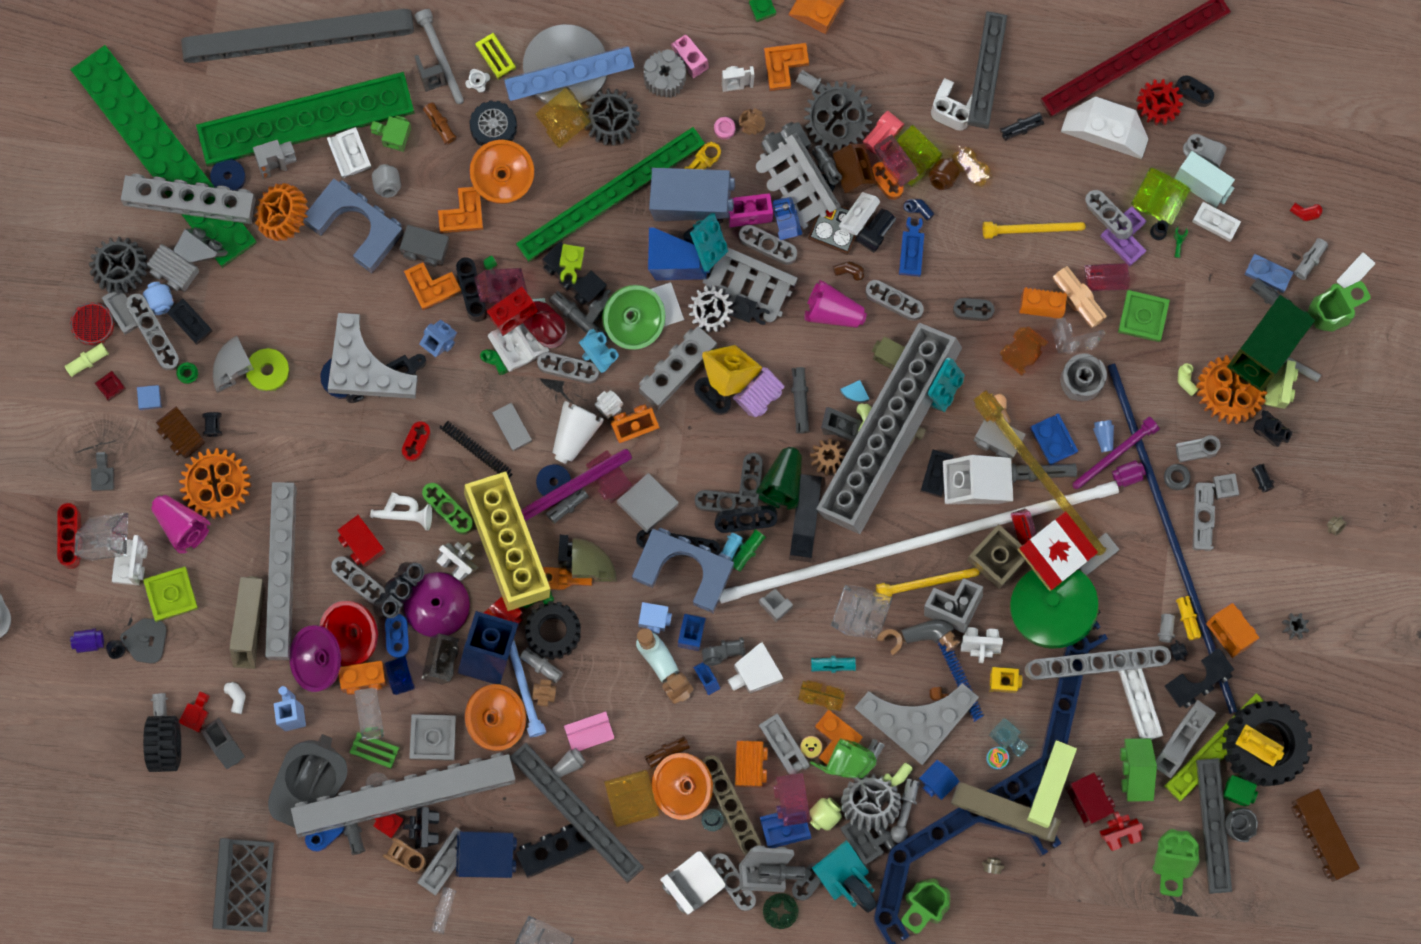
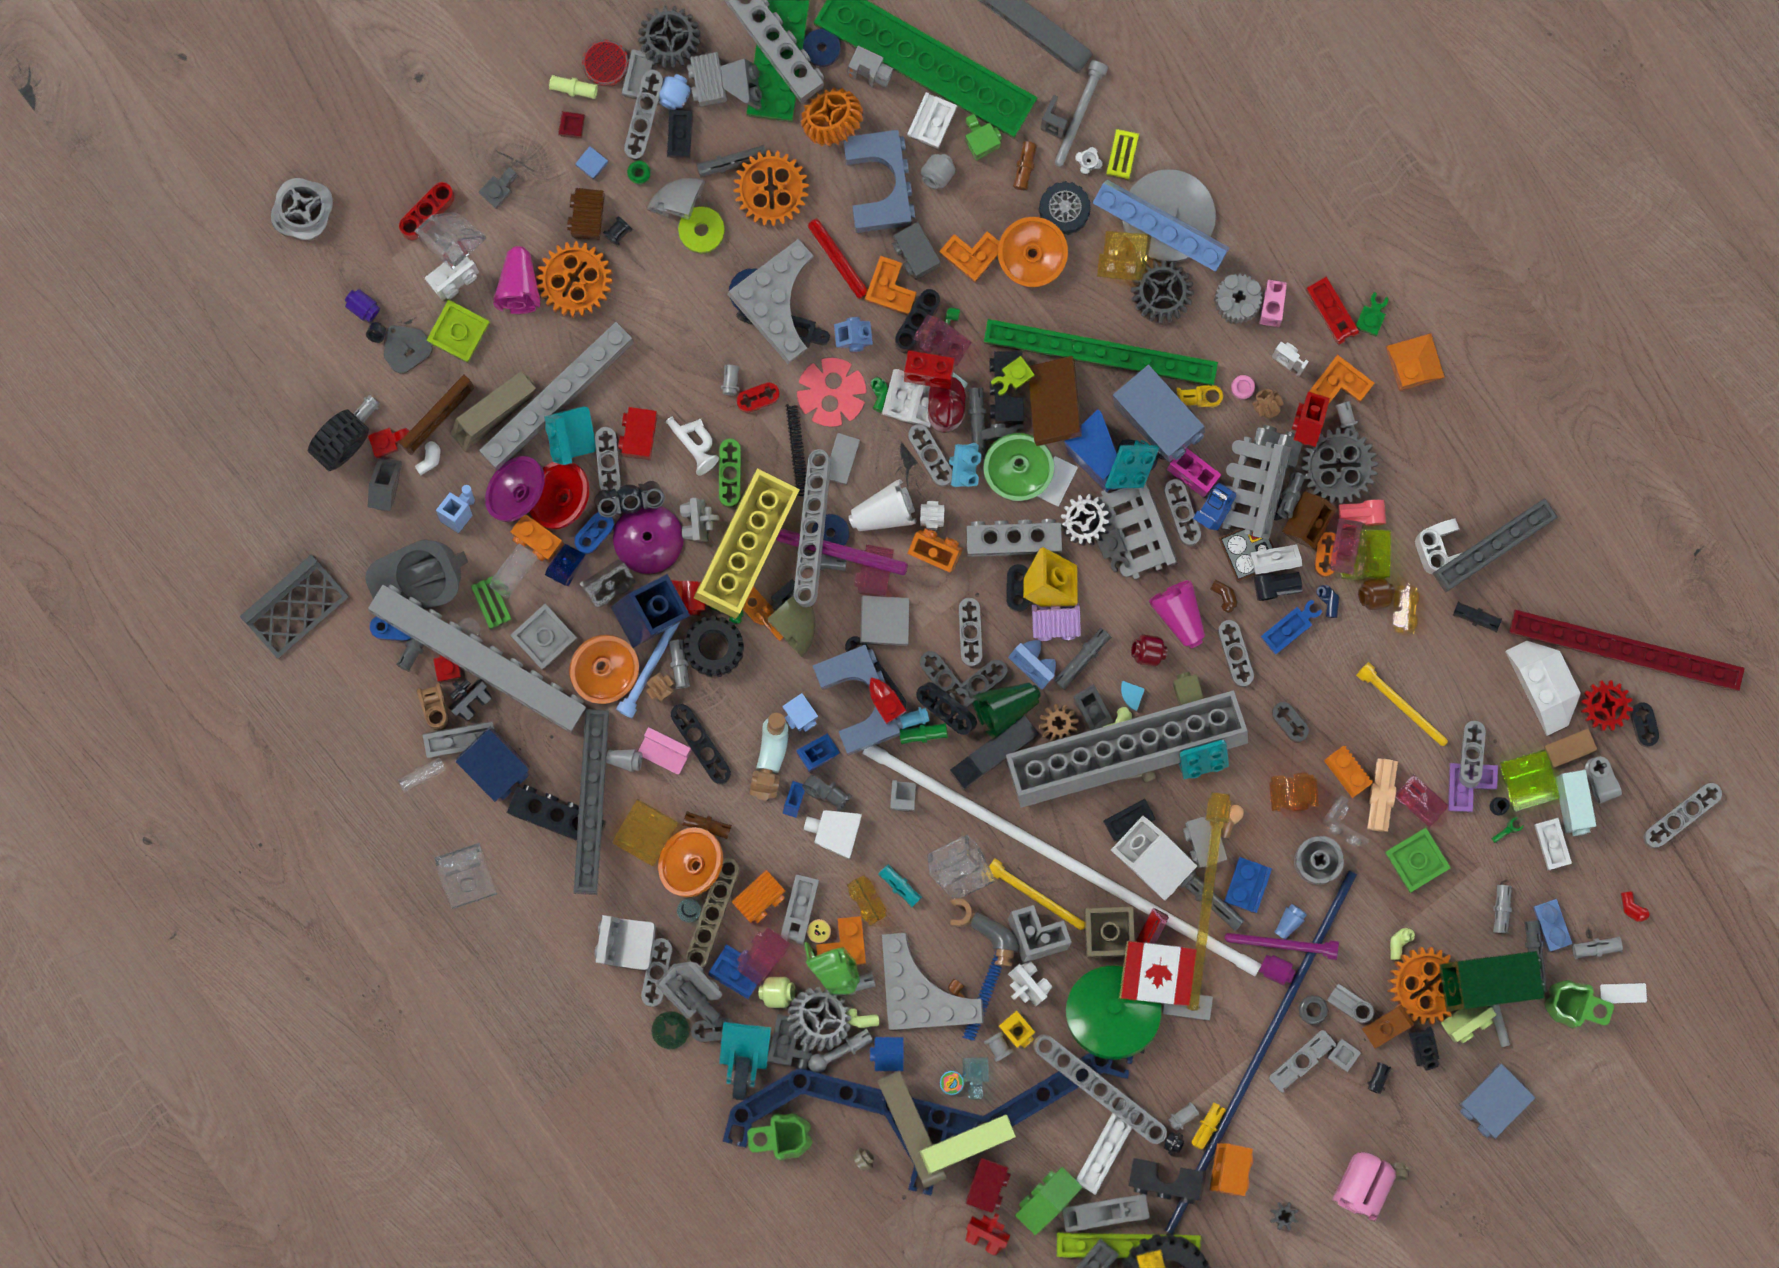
camera: 50 degrees right, 5 degrees up
none -> reddish brown tile [399,374,474,455]
none -> teal bracket [544,406,596,465]
none -> black beam [671,704,731,785]
none -> dark grey pin [696,145,766,178]
none -> light grey pin [721,365,739,395]
none -> orange gear [733,150,809,226]
none -> light grey beam [794,449,831,607]
none -> coral piece [797,358,866,427]
none -> red axle [808,218,868,299]
none -> red plate [869,678,907,724]
none -> light grey beam [959,598,982,667]
none -> light grey bush [984,1031,1014,1062]
none -> medium blue tile [1008,640,1056,690]
none -> reddish brown tile [1029,356,1082,446]
none -> dark red head [1131,634,1168,667]
none -> red brick [1291,391,1330,447]
none -> red plate [1306,276,1359,345]
none -> bright pink cylinder [1332,1152,1396,1221]
none -> dark orange plate [1362,1005,1414,1049]
none -> sand blue panel [1459,1064,1535,1138]
none -> light grey pin [1493,885,1512,934]
none -> medium nougat tile [1544,729,1597,768]
none -> light grey beam [1643,783,1722,848]

